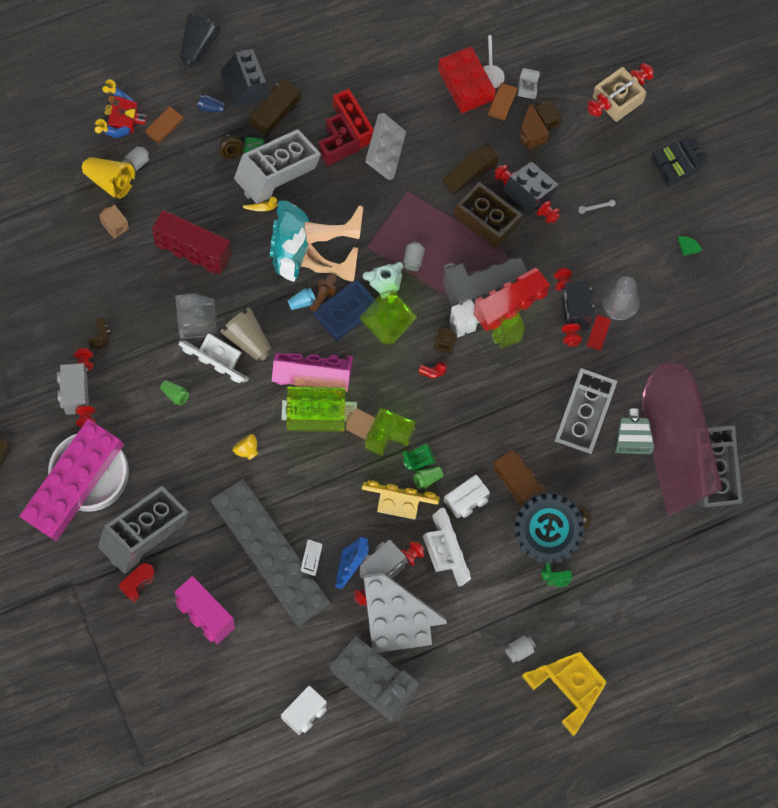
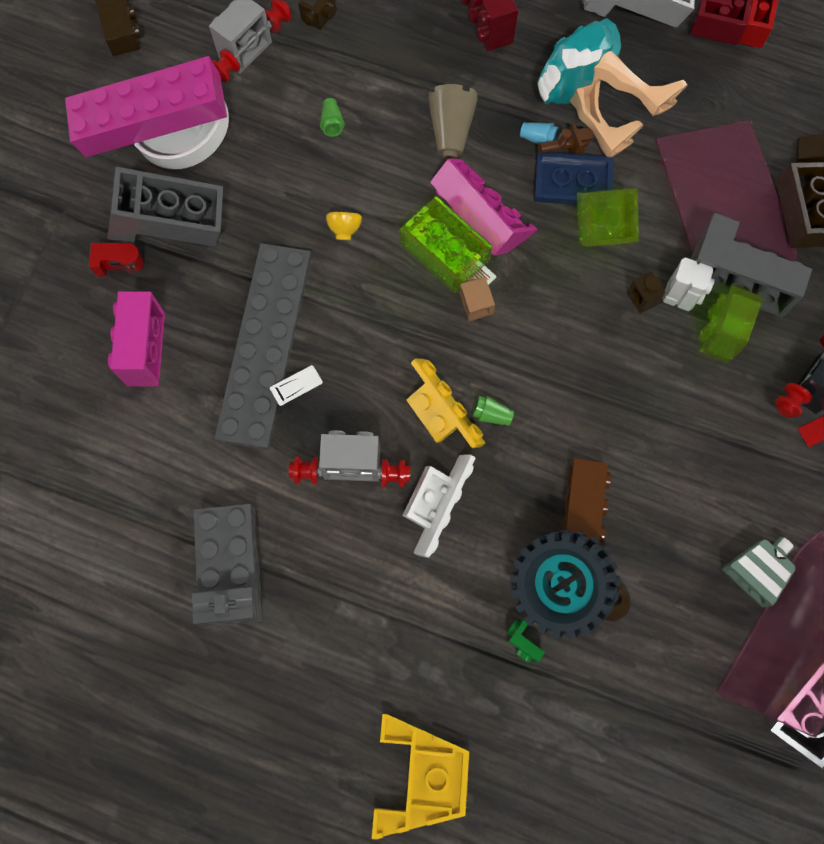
camera: 50 degrees right, 5 degrees up
clear slope [175,294,218,339] -> none
white bracket [178,334,249,383] -> none
yellow bar [243,197,278,211] -> none
white brick [281,686,327,735] -> none
blue wing [335,537,369,589] -> none
light aqua rock [363,262,403,301] -> none
light grey wing [363,573,447,653] -> none
light grey plate [365,113,406,180] -> none
clear neon green brick [365,408,416,456] -> none
green bracket [402,444,436,472] -> none
light grey brick [403,242,425,271] -> none
red arm [418,362,447,379] -> none
white brick [444,475,490,519] -> none
red wedge [473,268,550,332] -> none
light grey brick [505,635,536,663] -> none
light grey hinge [554,368,617,454] -> none

